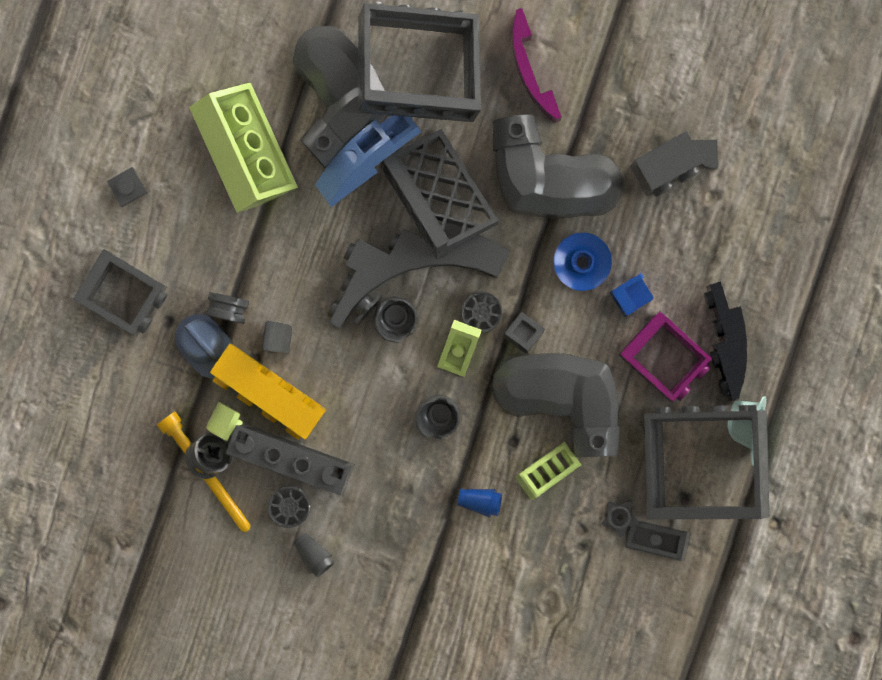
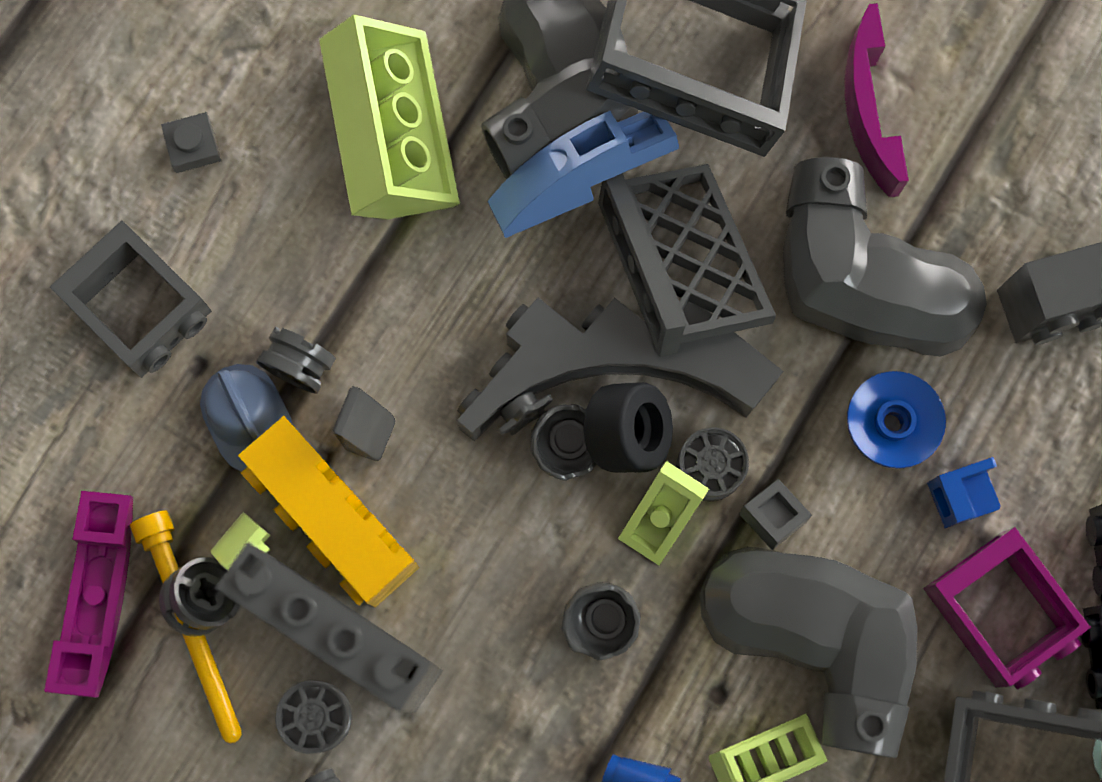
camera: 10 degrees right, 10 degrees down
none -> magenta slope [44,491,133,698]
none -> black tyre [583,382,673,473]

